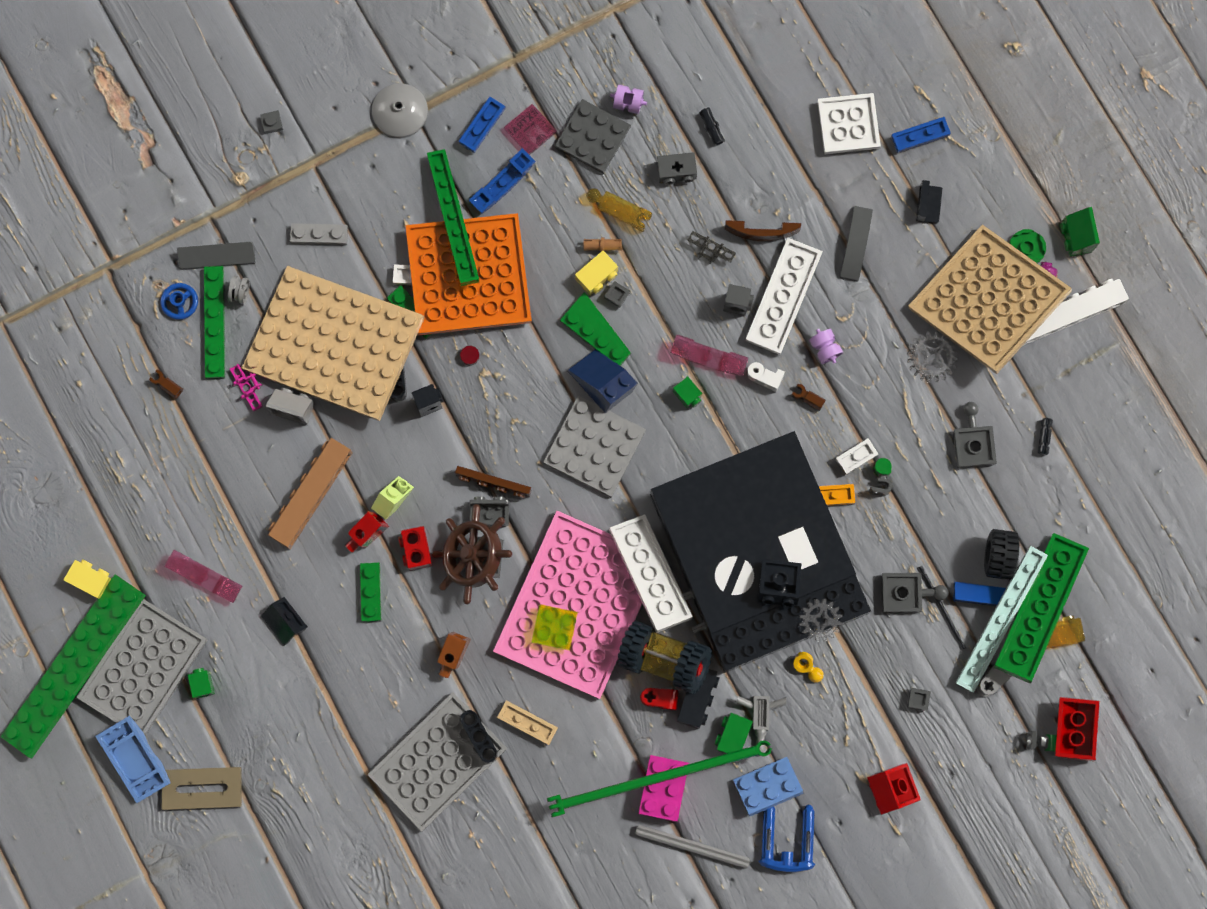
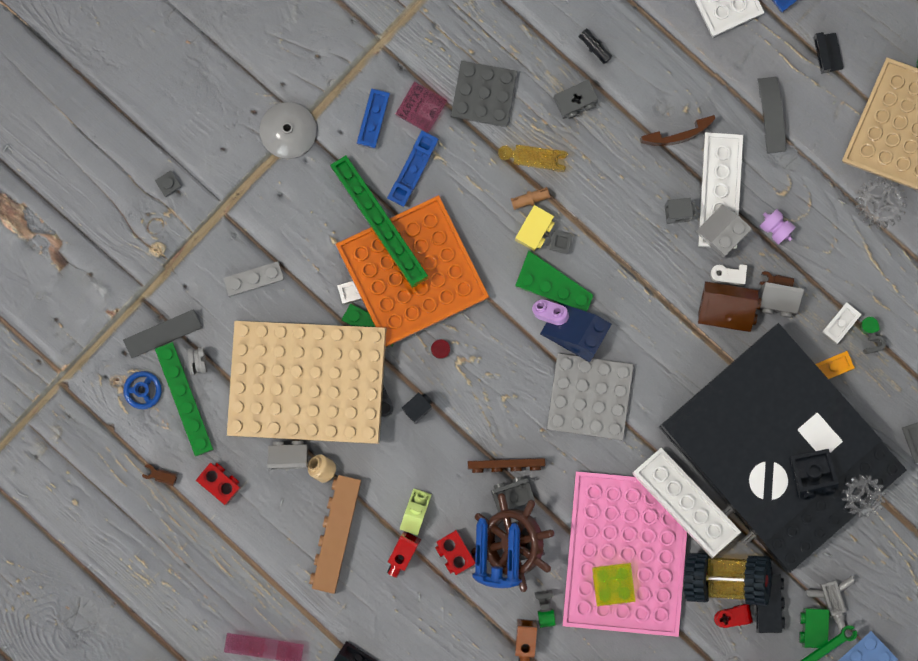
camera: 20 degrees left, 5 degrees up
dark pink piece [230,364,263,411] -> none
green plate [360,563,382,622] -> none
lavender wheel [610,85,647,114] -> none
clear pink slope [670,334,748,376] -> none
green brick [673,376,703,409] -> none
clear smoke piece [688,231,736,264] -> none
yellow plate [793,652,824,683] -> none
none -> red brick [196,463,241,506]
none -> tan head [308,454,336,483]
none -> blue piece [472,518,522,588]
none -> lavender plate [532,300,569,325]
none -> leg [535,590,556,628]
none -> light grey slope [696,204,752,258]
none -> reddish brown piece [698,281,761,332]
none -> light grey slope [759,282,804,318]

